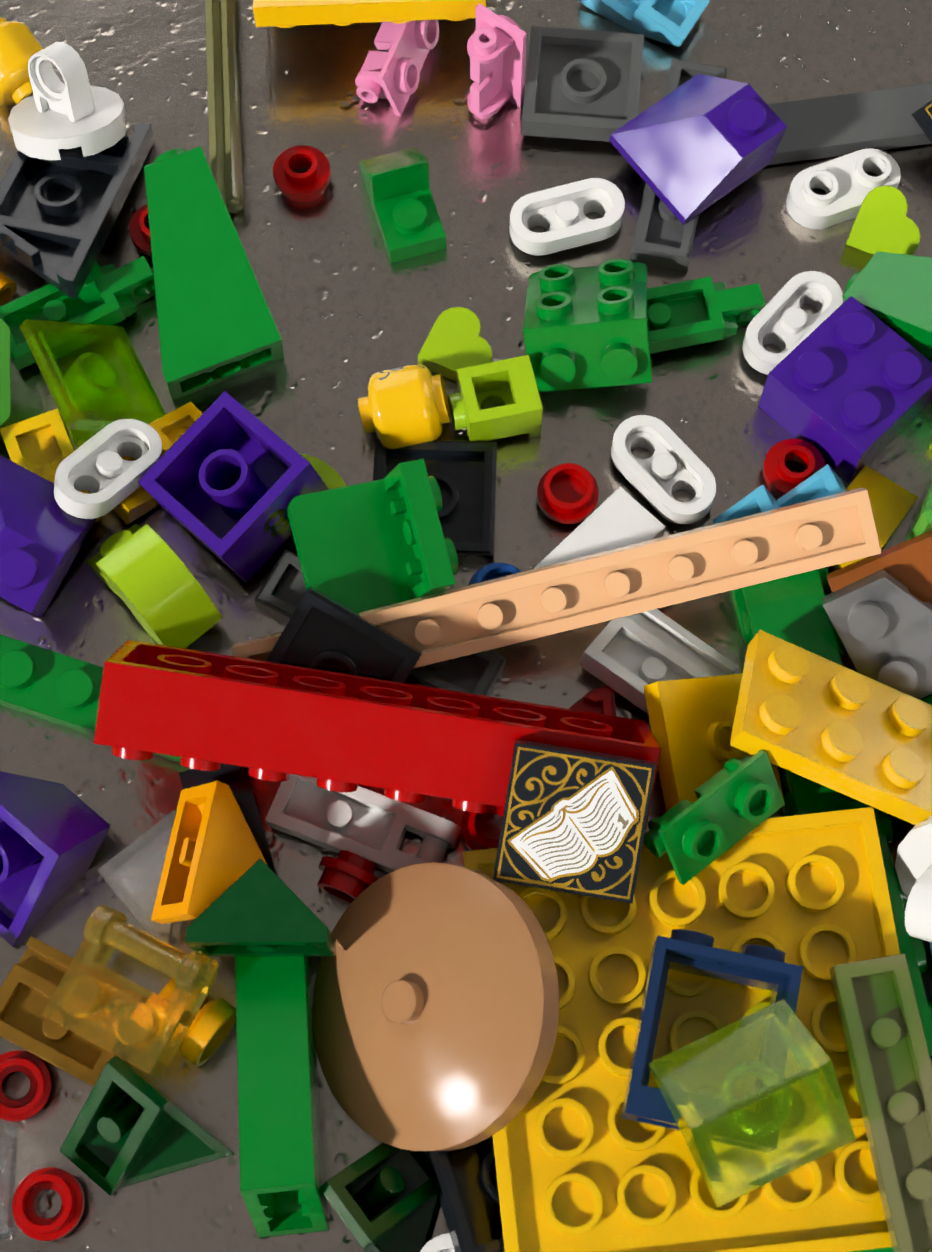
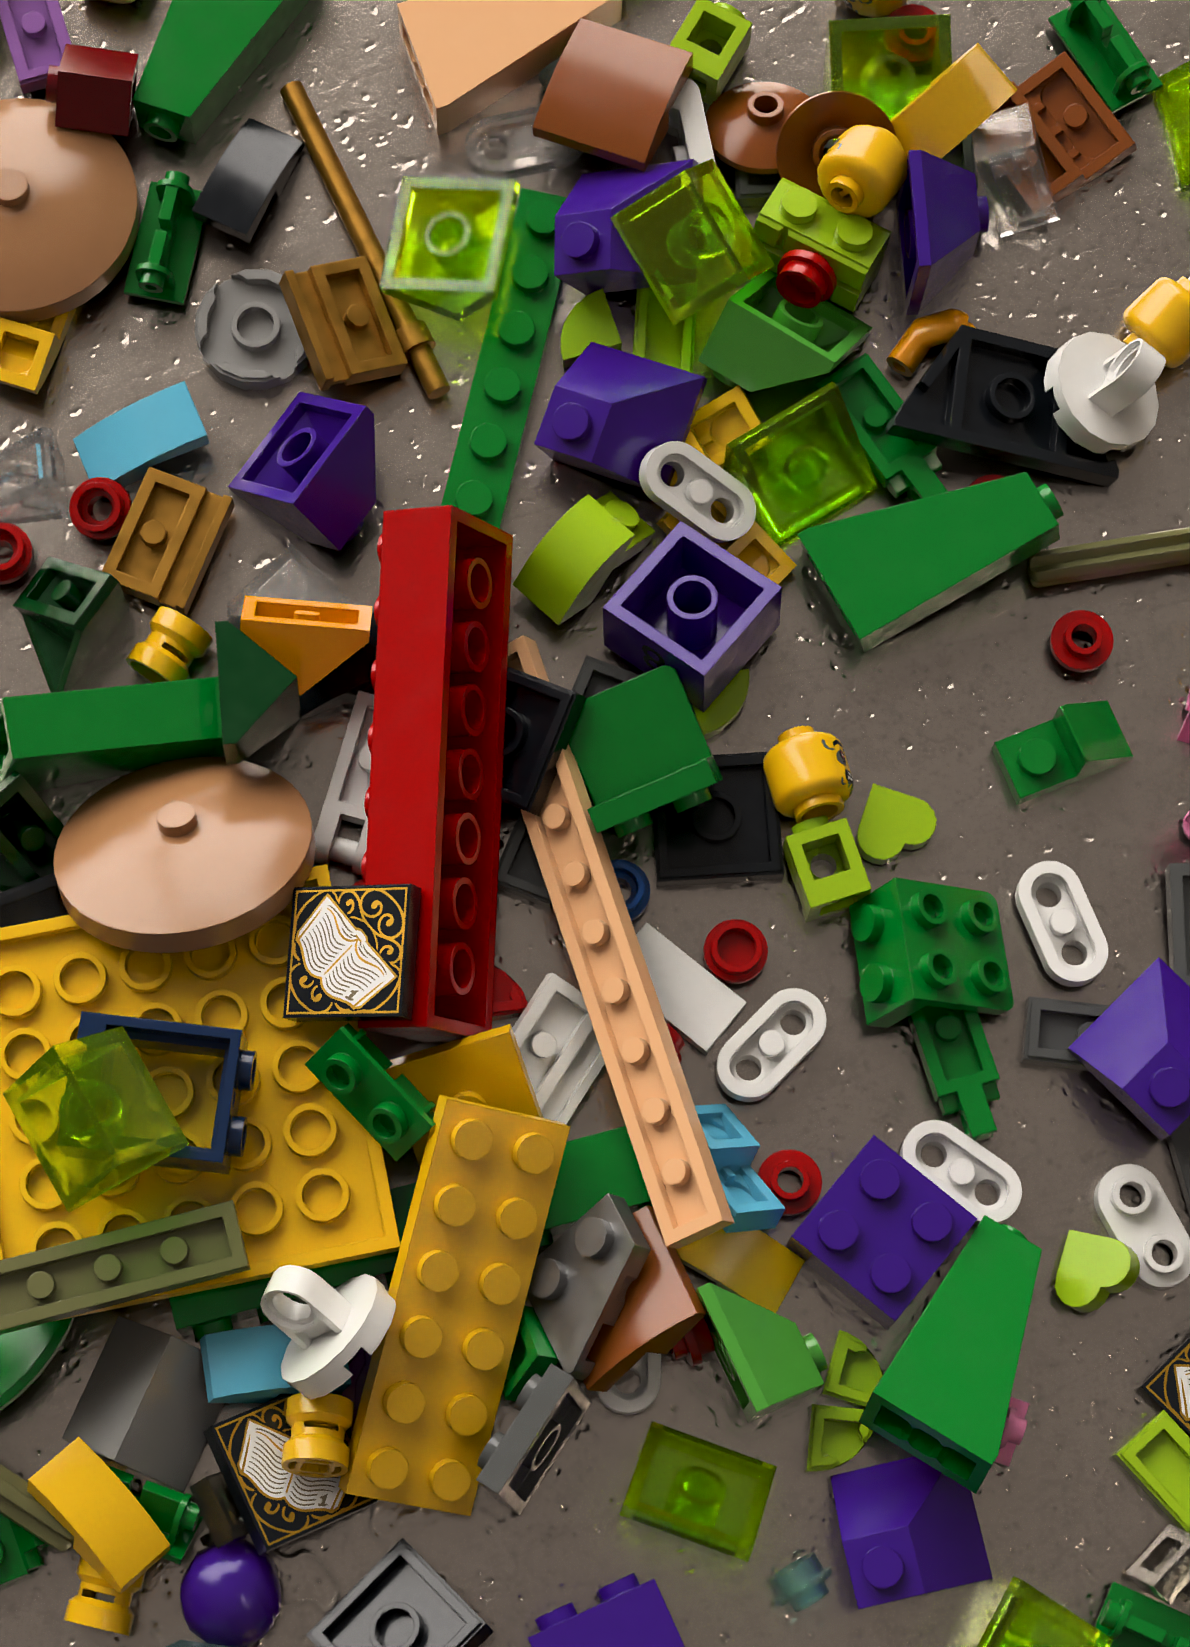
camera: 80 degrees right, 5 degrees up
clear yellow plate [41,904,218,1079] -> none
red plate [317,850,378,904] -> none

